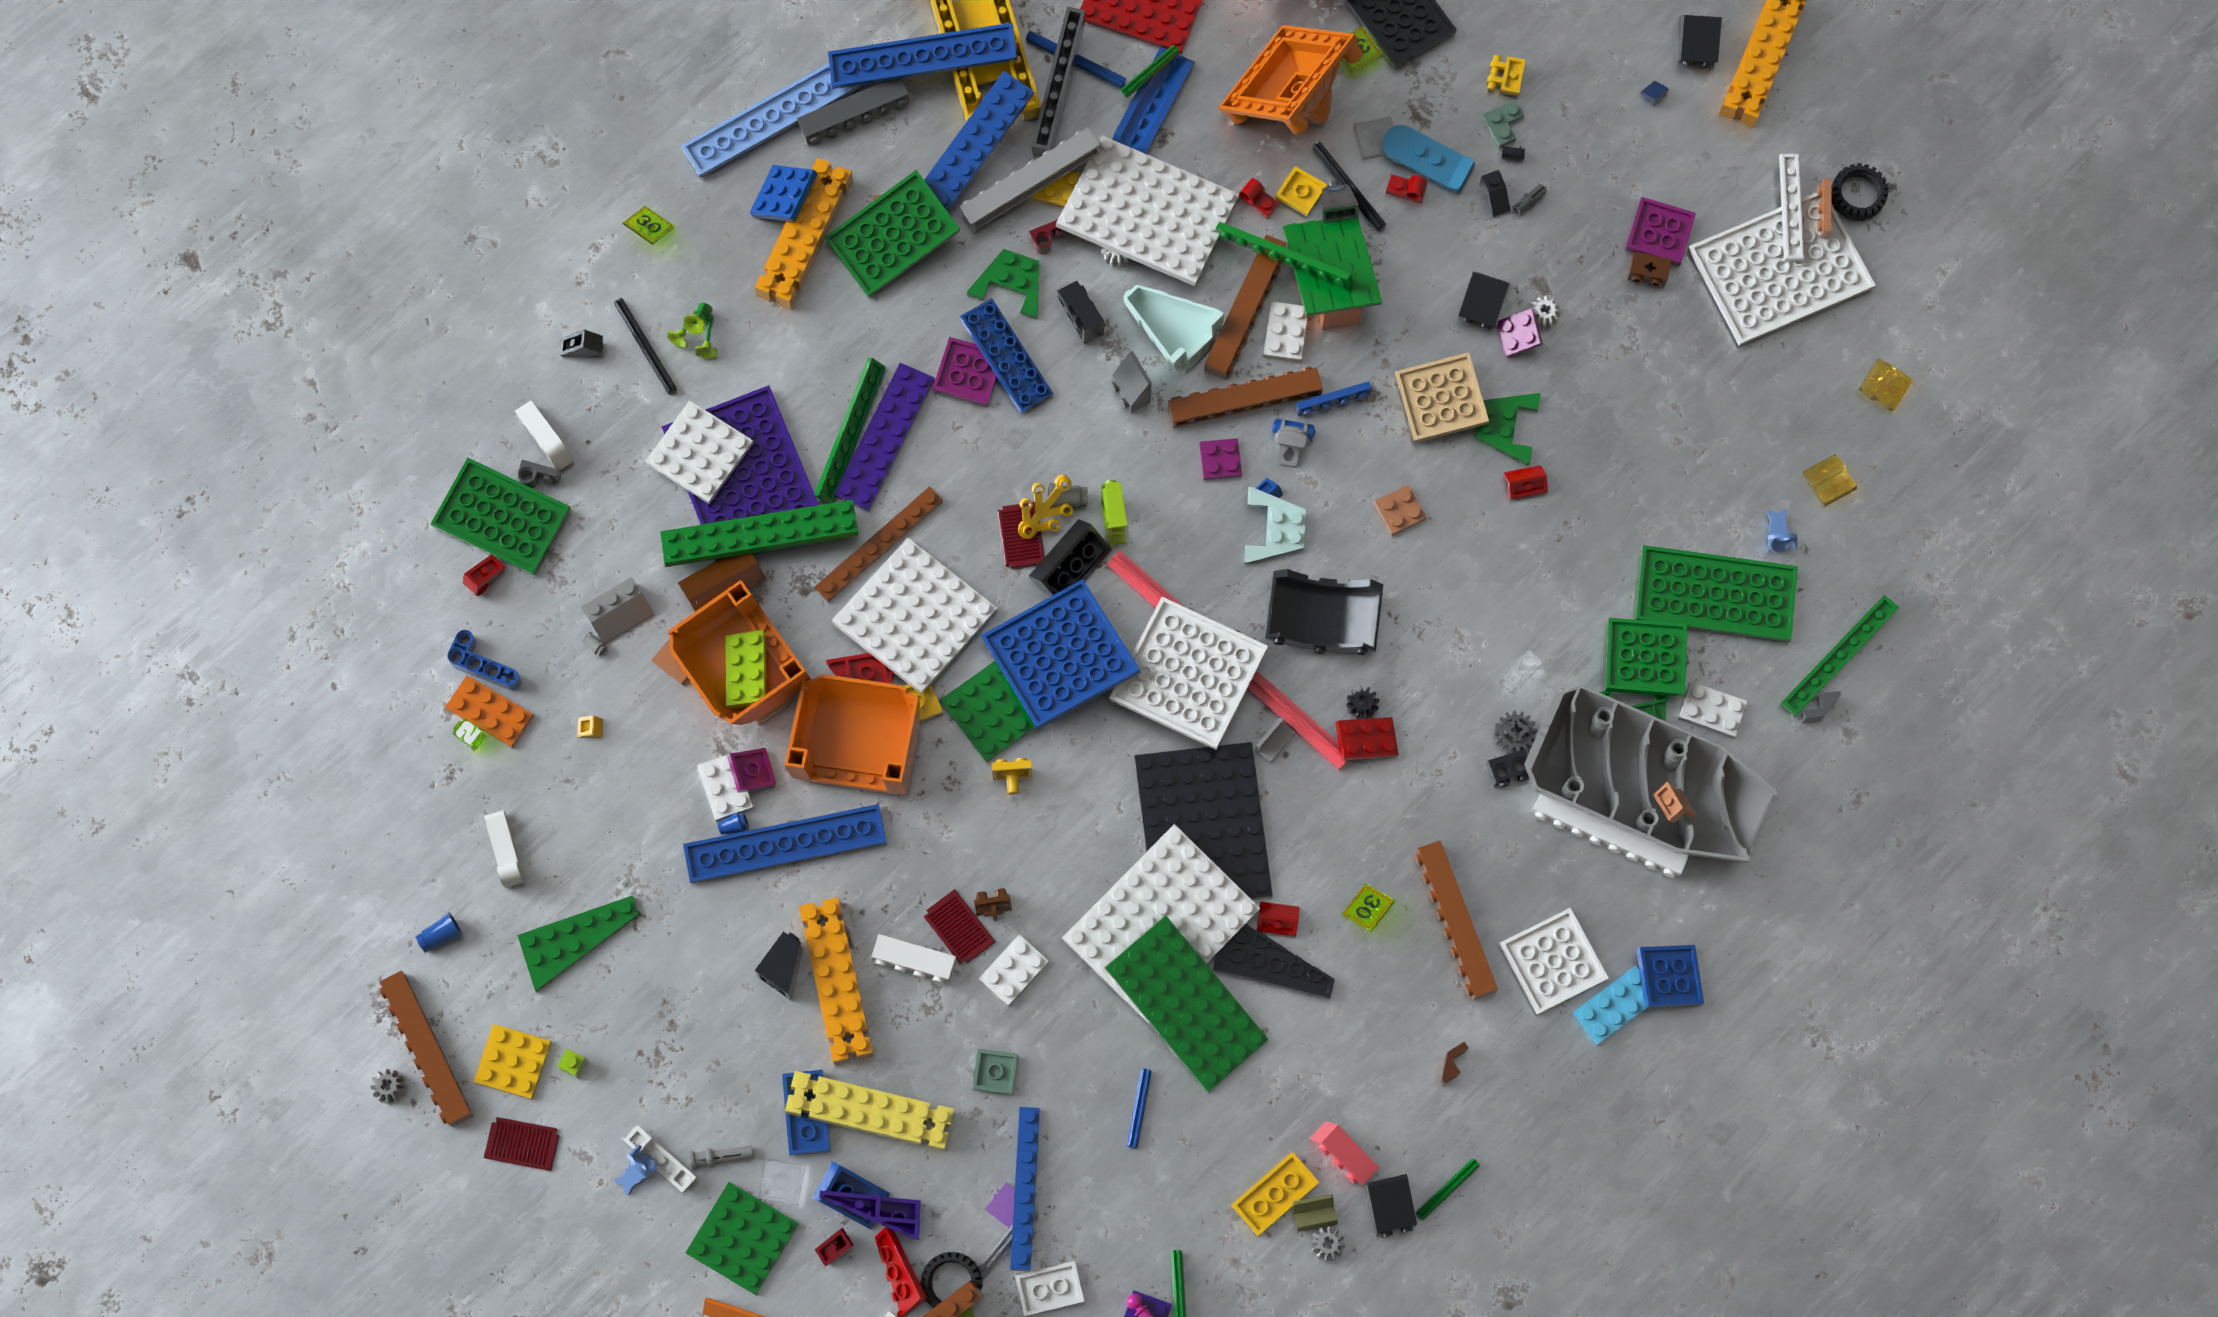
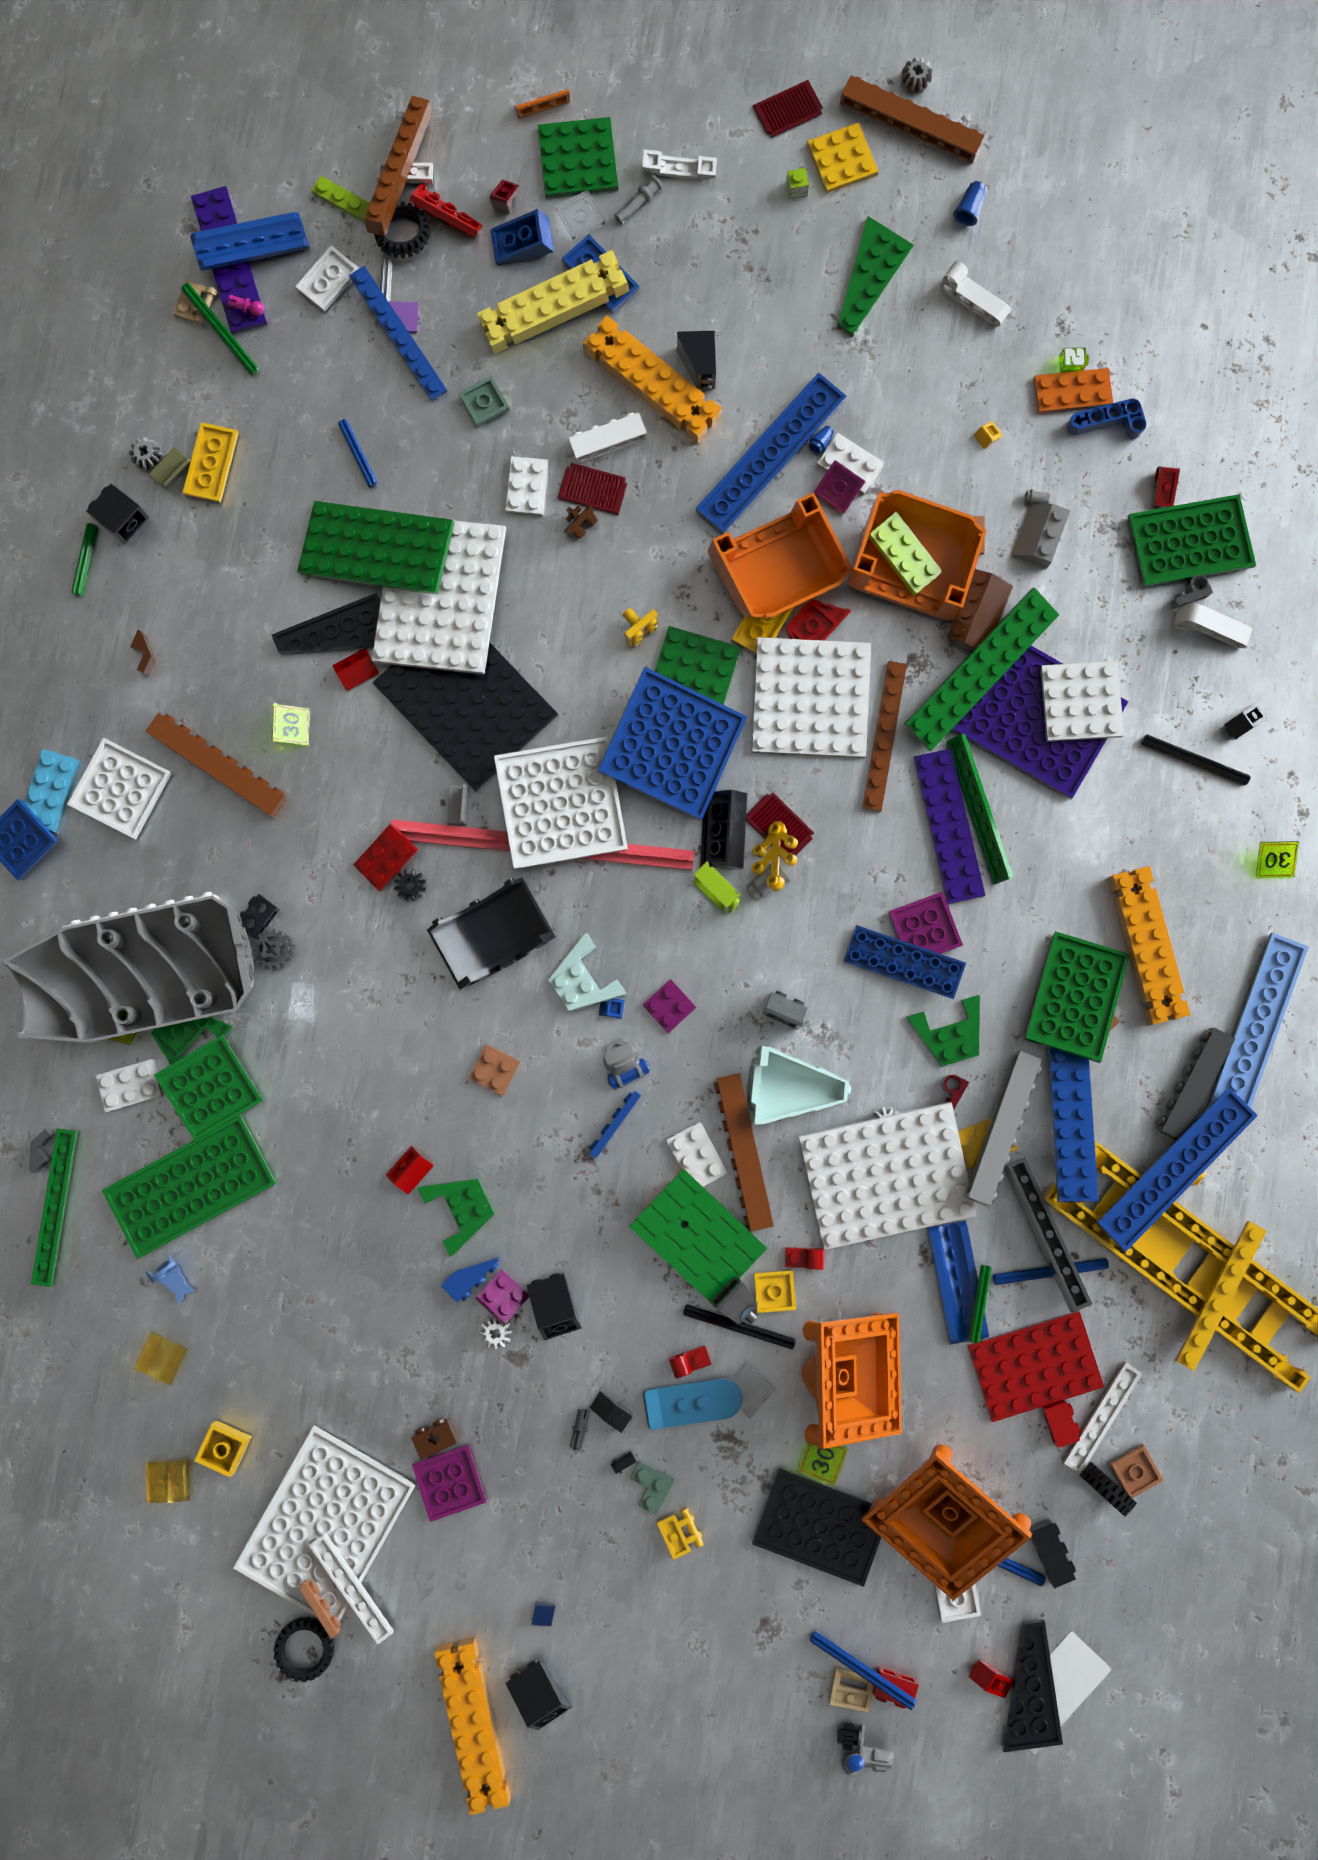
camera: 145 degrees right, 10 degrees up
medium blue hair [615,1145,659,1195] -> none
lime plant [667,303,718,359] -> none
blue plate [750,165,818,222] -> none
dark purple wedge [819,1190,921,1240] -> none
black wedge [1057,281,1106,344] -> none
dark orange brick [1168,367,1323,428] -> none
green plate [1216,221,1354,289] -> none
coral wedge [1310,1121,1379,1185] -> none
tan plate [1395,352,1489,443] -> none
nougat panel [1653,782,1697,824] -> none
none -> yellow brick [194,1420,252,1477]
none -> blue slope [441,1257,500,1302]

